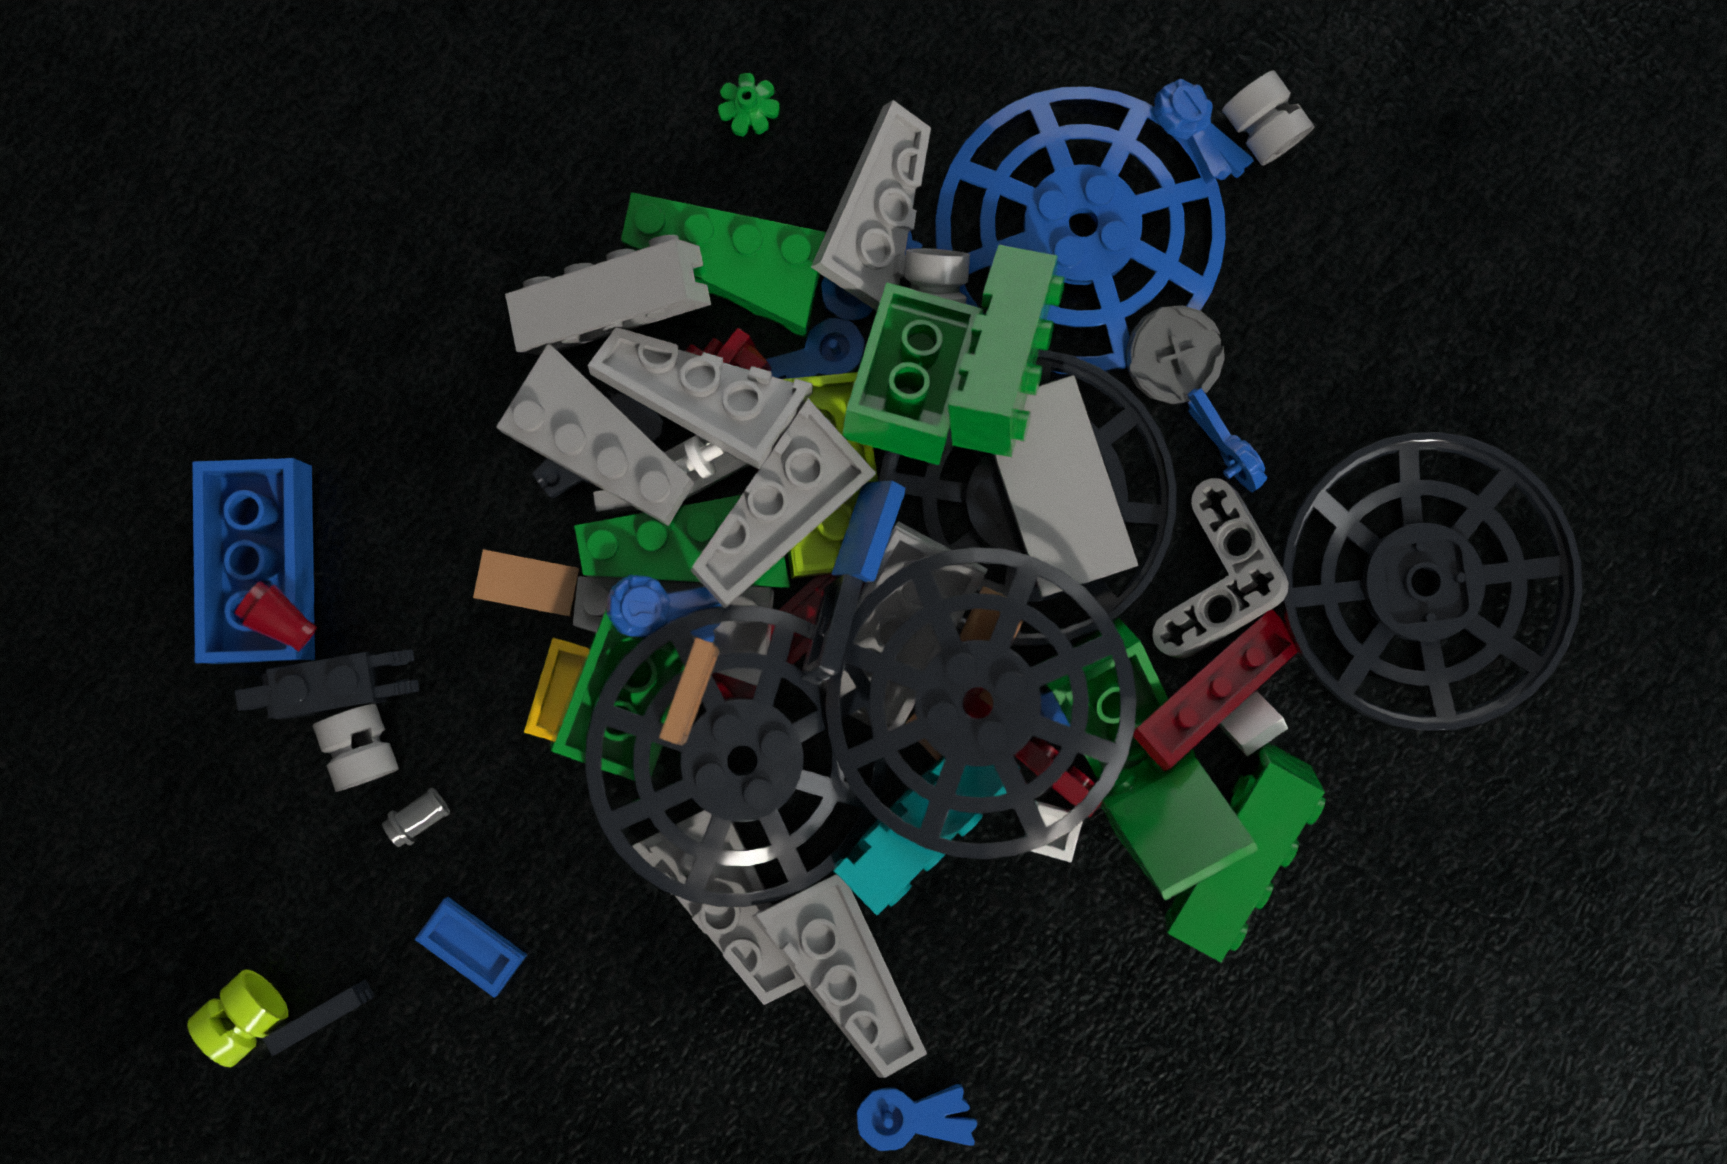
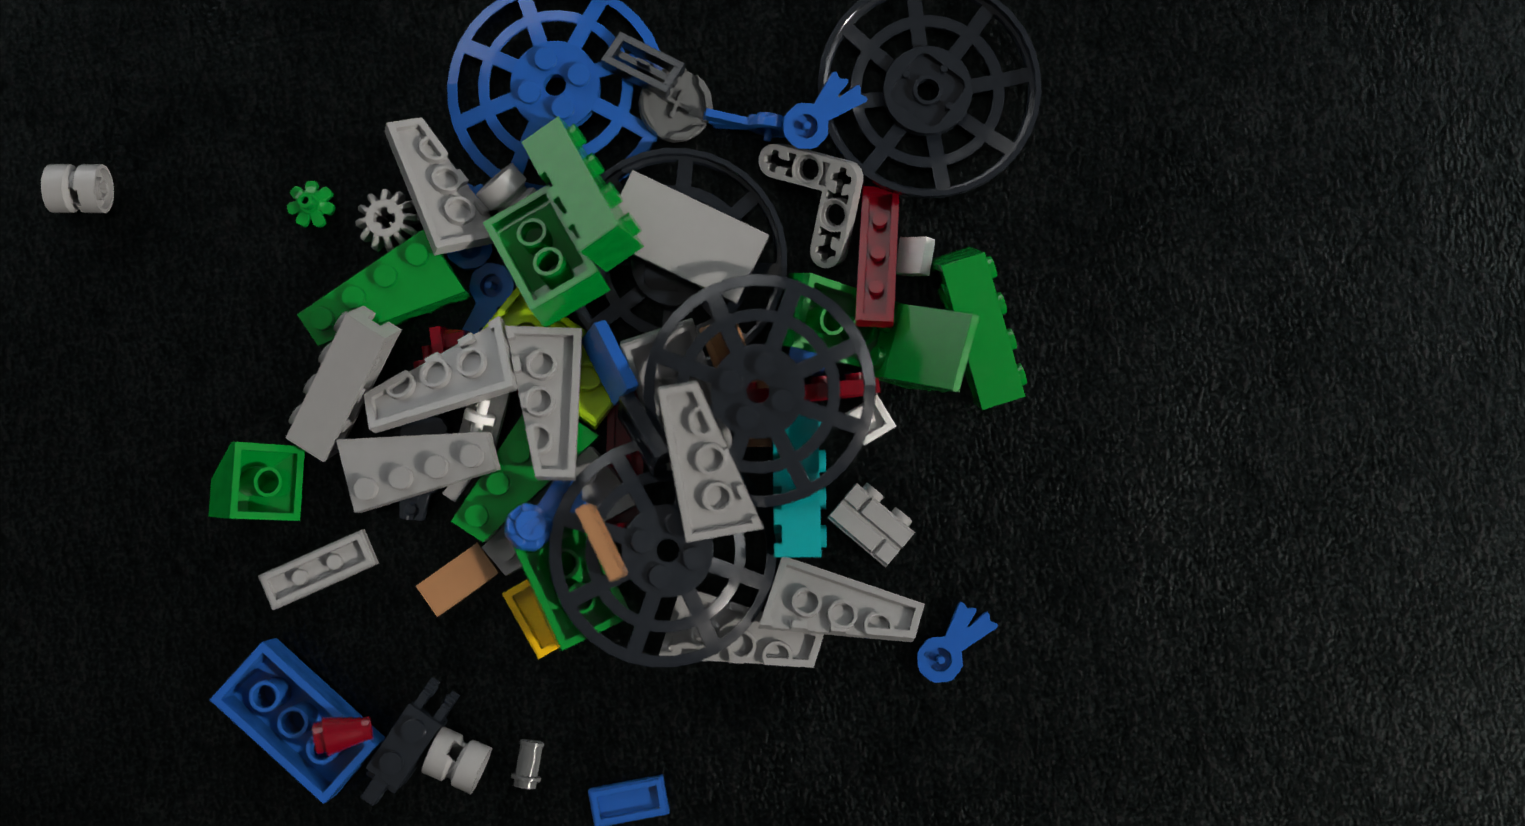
camera: 50 degrees left, 0 degrees up
none -> green slope [208,442,305,521]
none -> light grey tile [258,530,379,610]
none -> light grey gear [355,189,421,252]
none -> black tile [601,32,685,100]
none -> light grey wing [658,380,764,542]
none -> blue piece [783,71,868,149]
none -> light grey brick [827,483,915,567]

